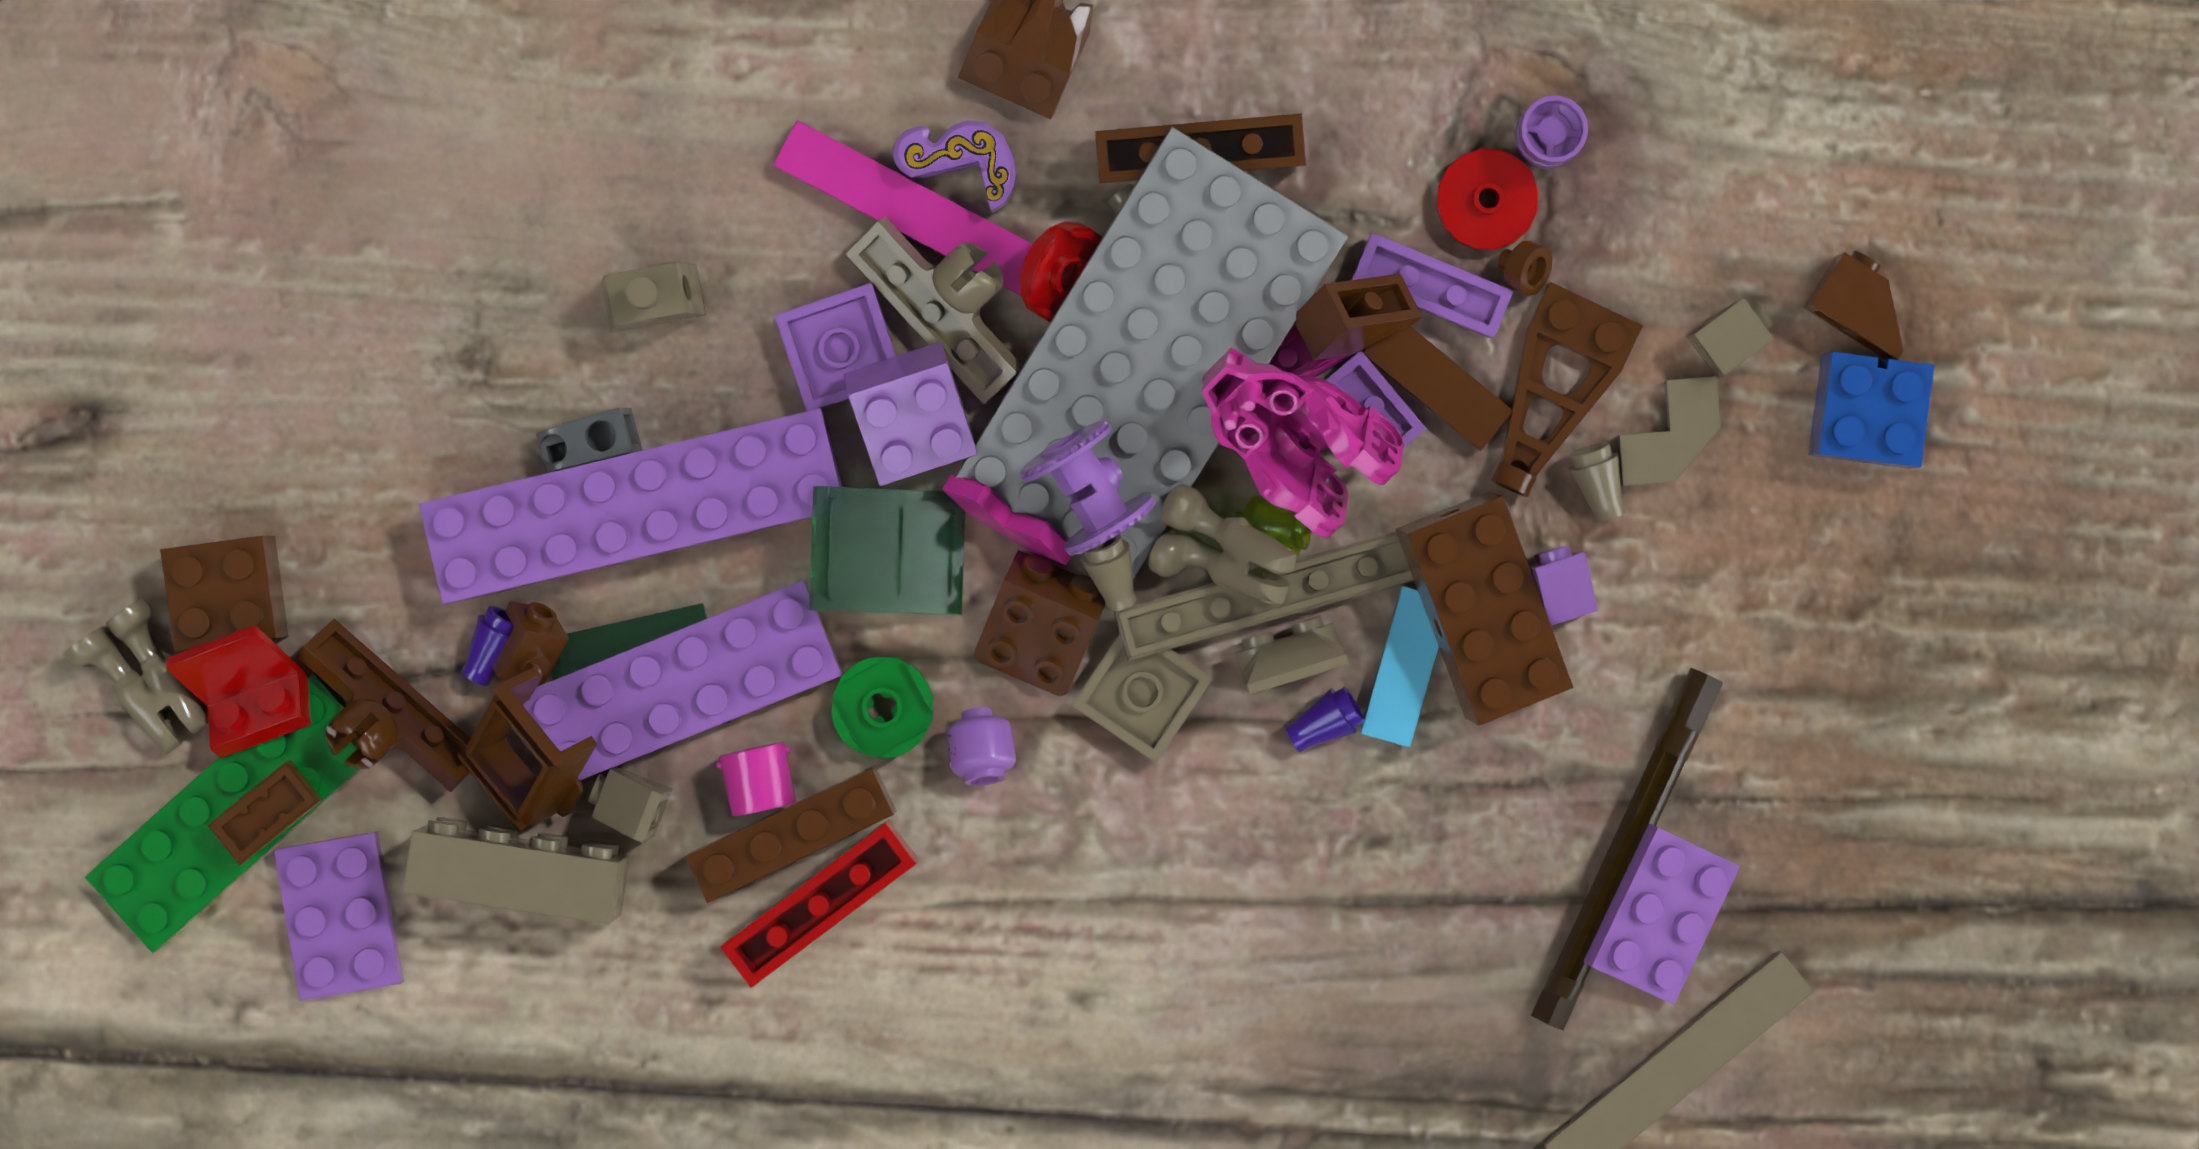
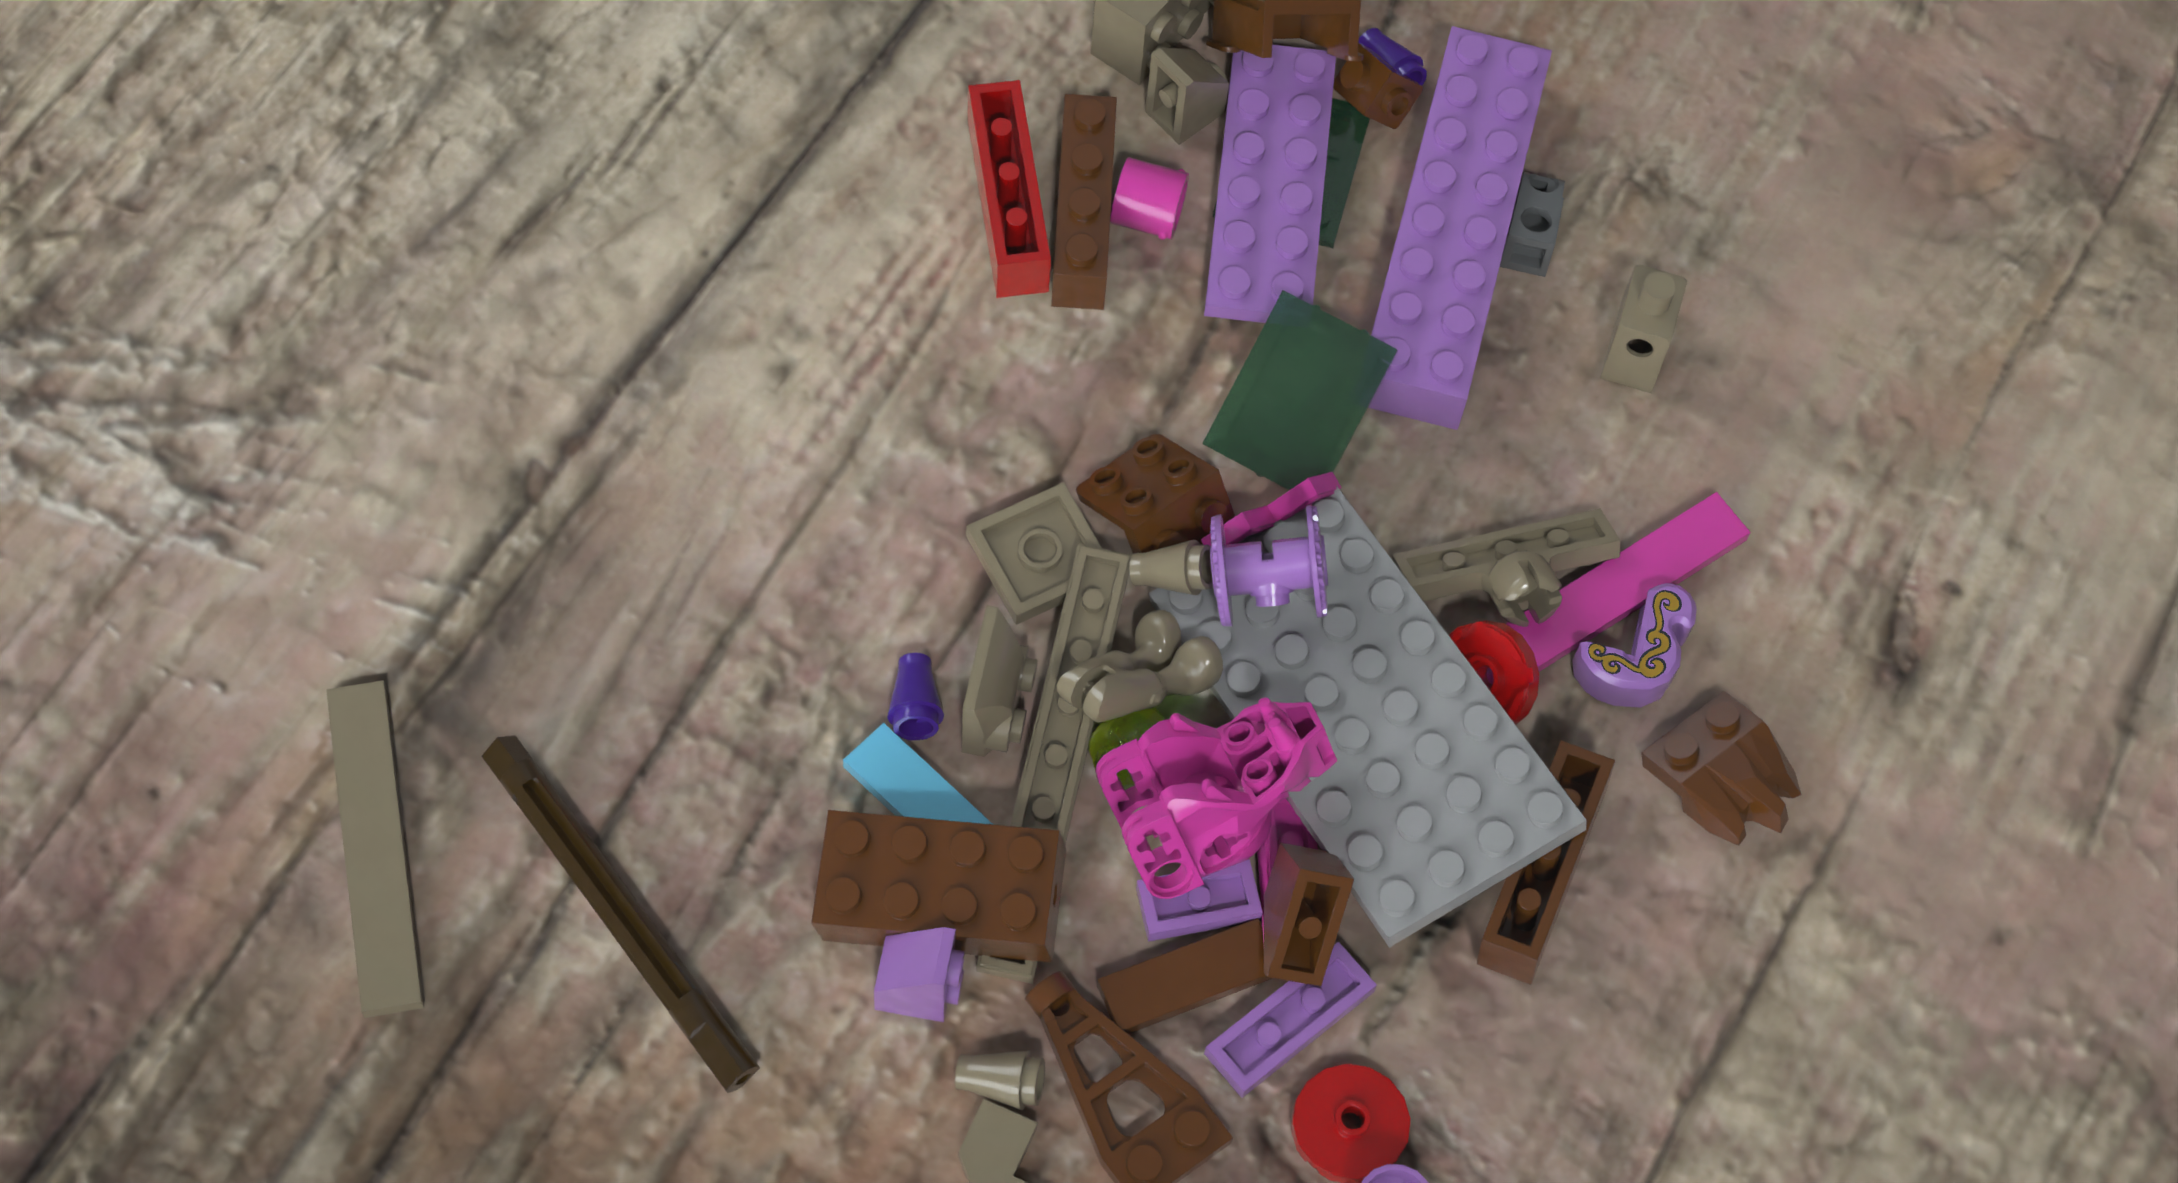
camera: 110 degrees right, 25 degrees down
medium lavender plate [774,283,897,411] -> none
green plate [831,656,934,758] -> none
medium lavender brick [844,342,978,486] -> none
medium lavender head [946,707,1016,786] -> none
reddish brown tile [1498,241,1552,296] -> none
medium lavender plate [1583,823,1740,1005] -> none

